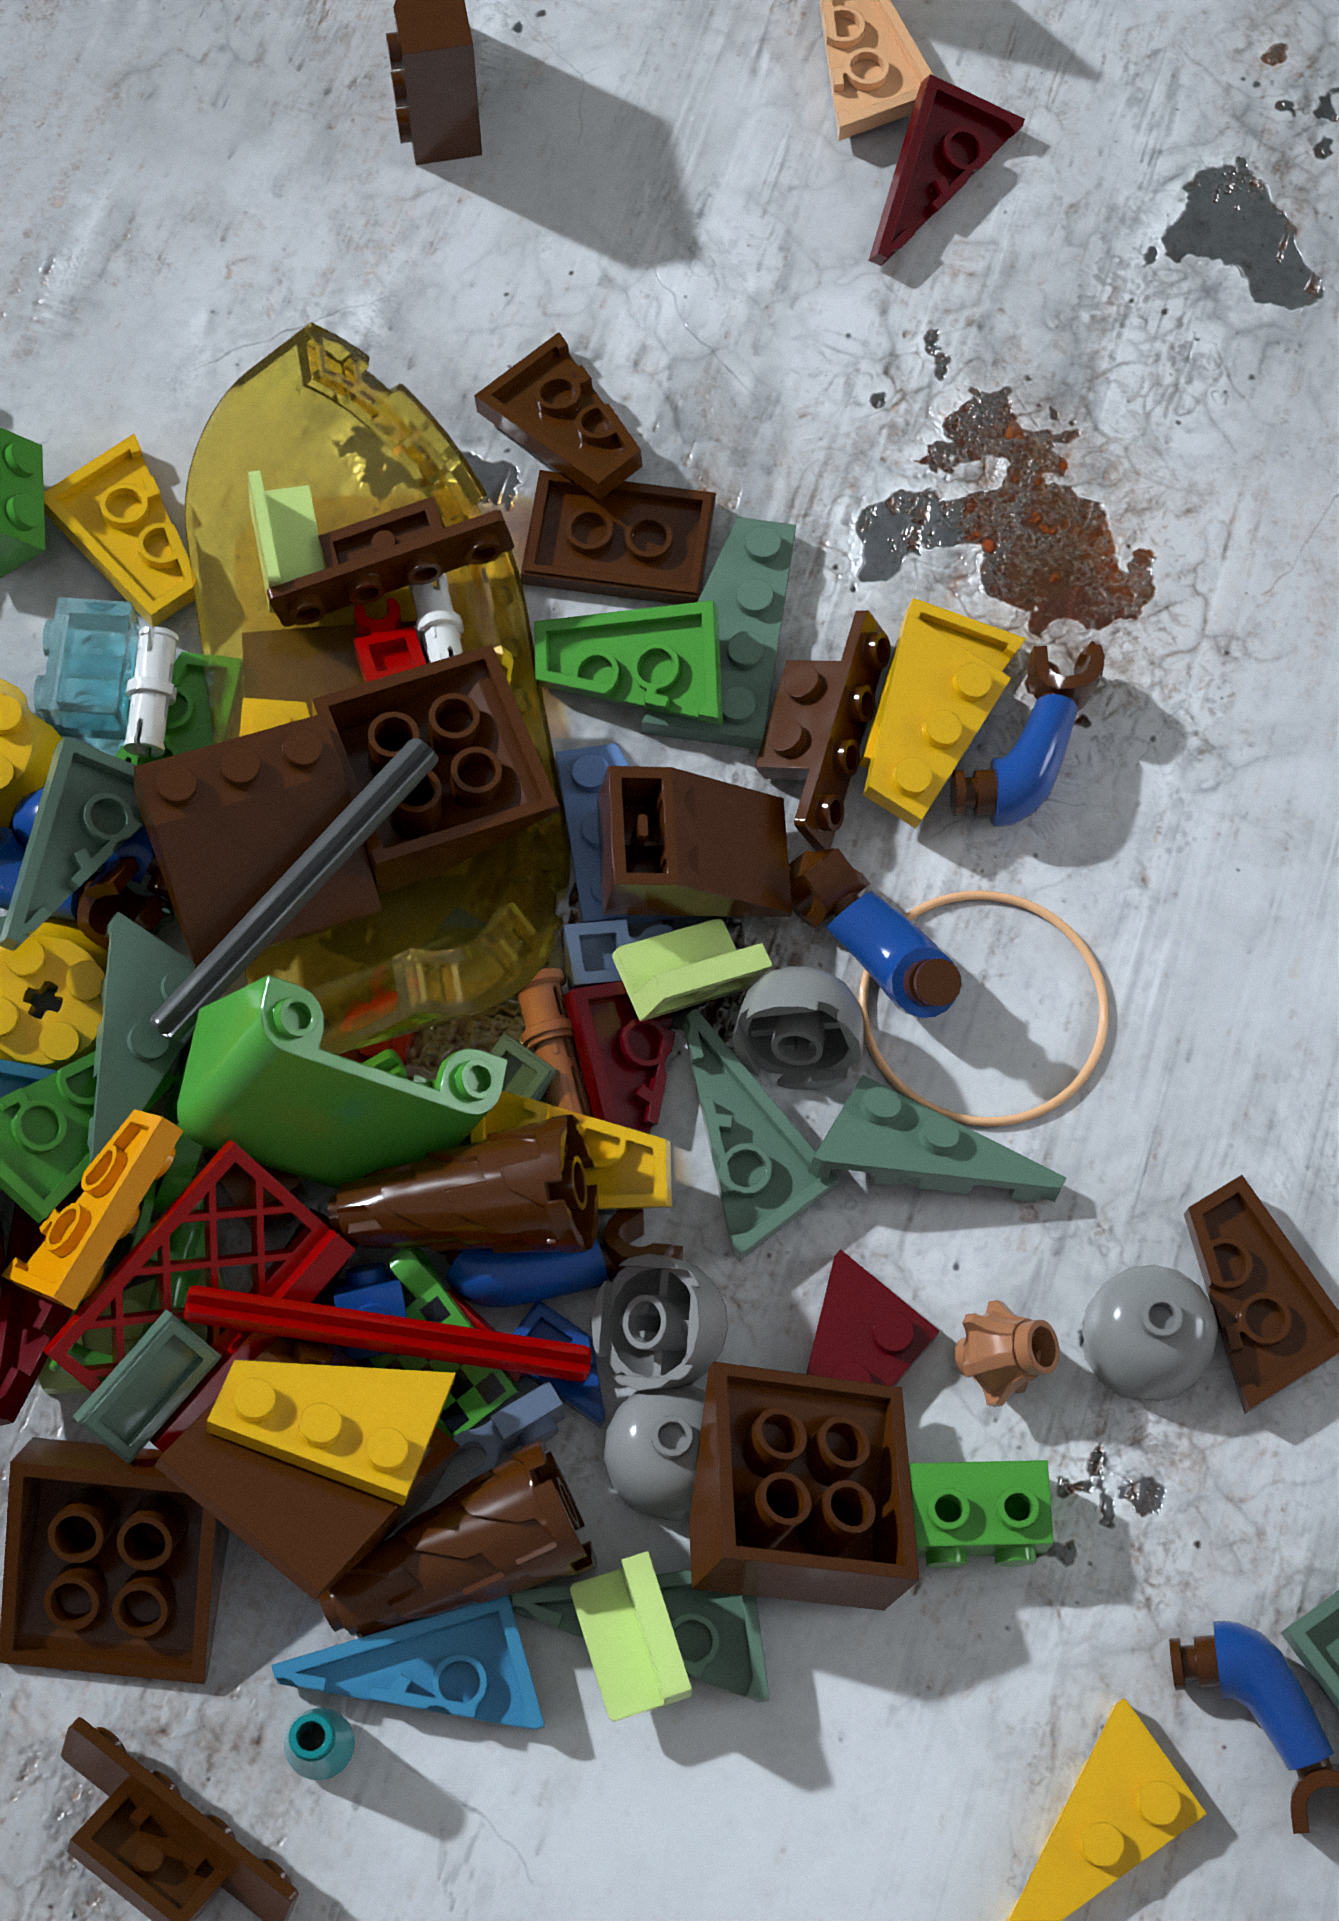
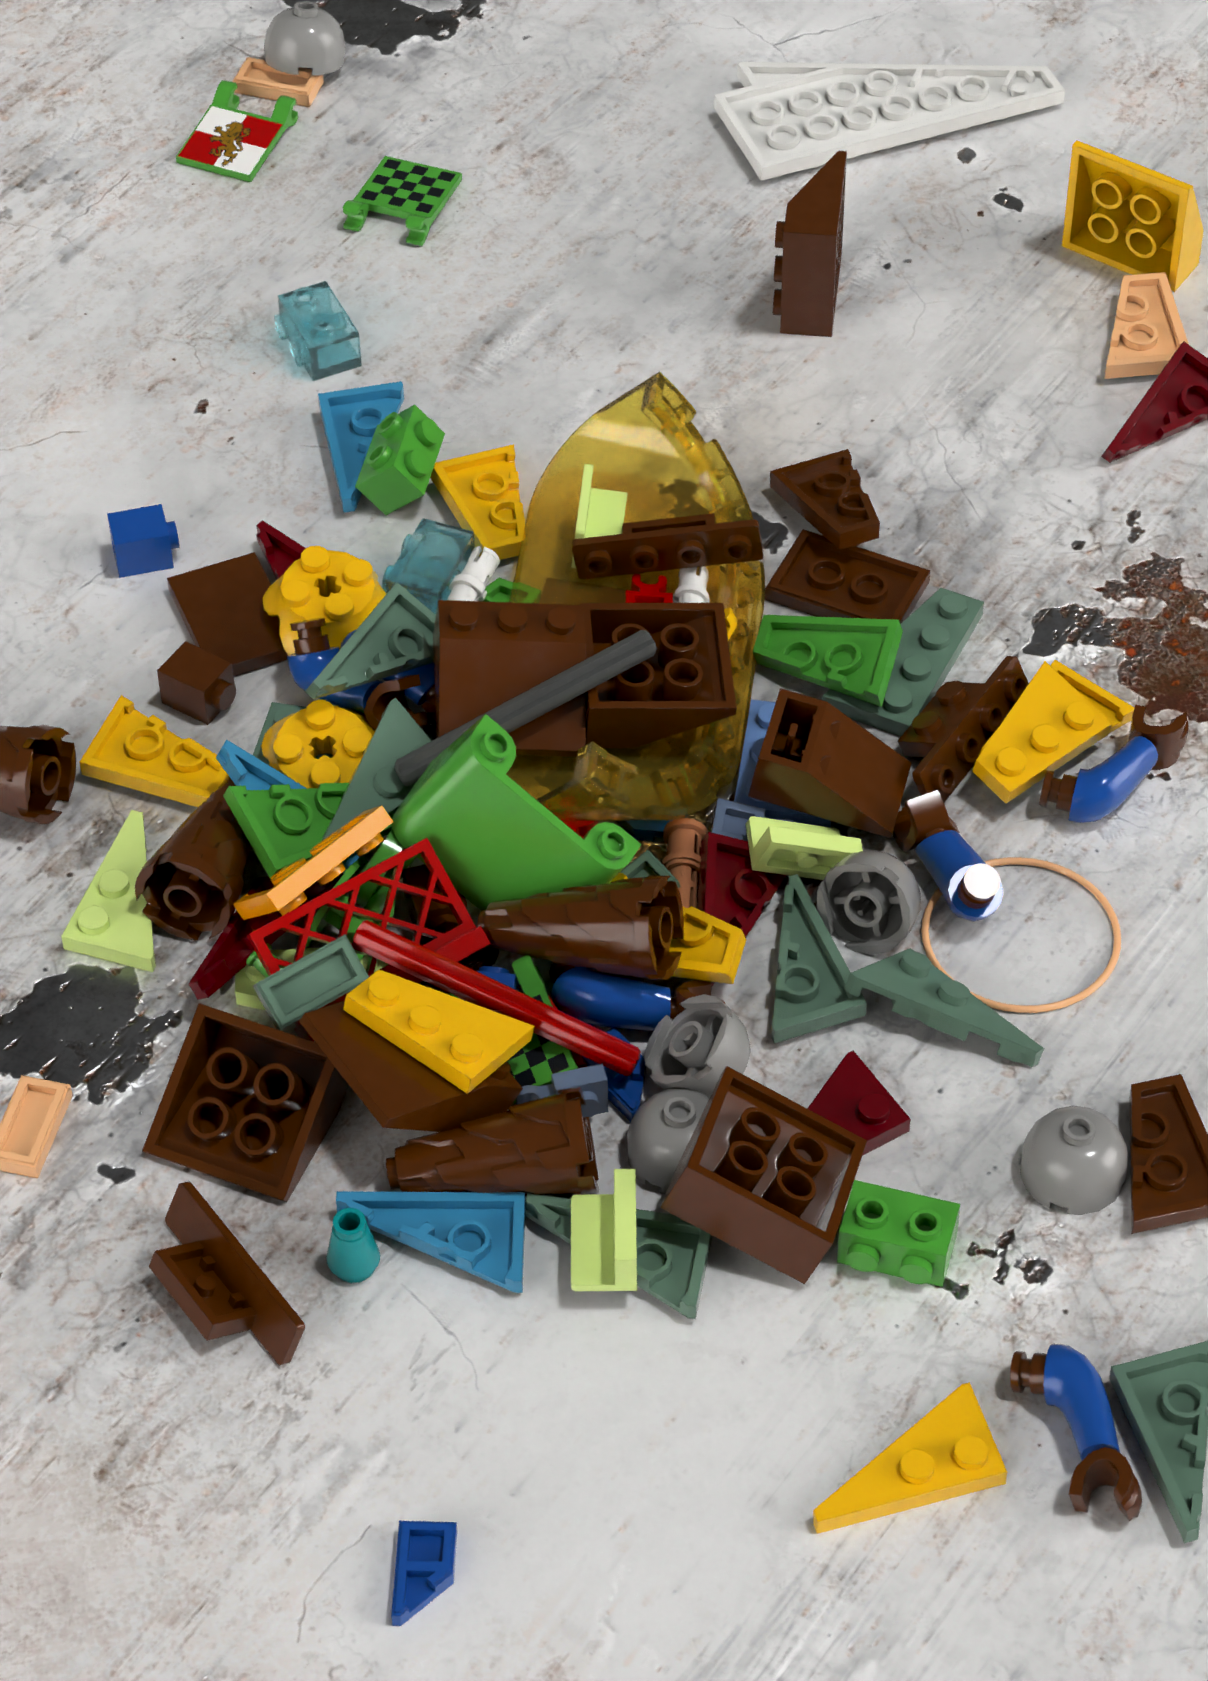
camera: 20 degrees right, 20 degrees down
nougat rock [955,1300,1060,1407] -> none

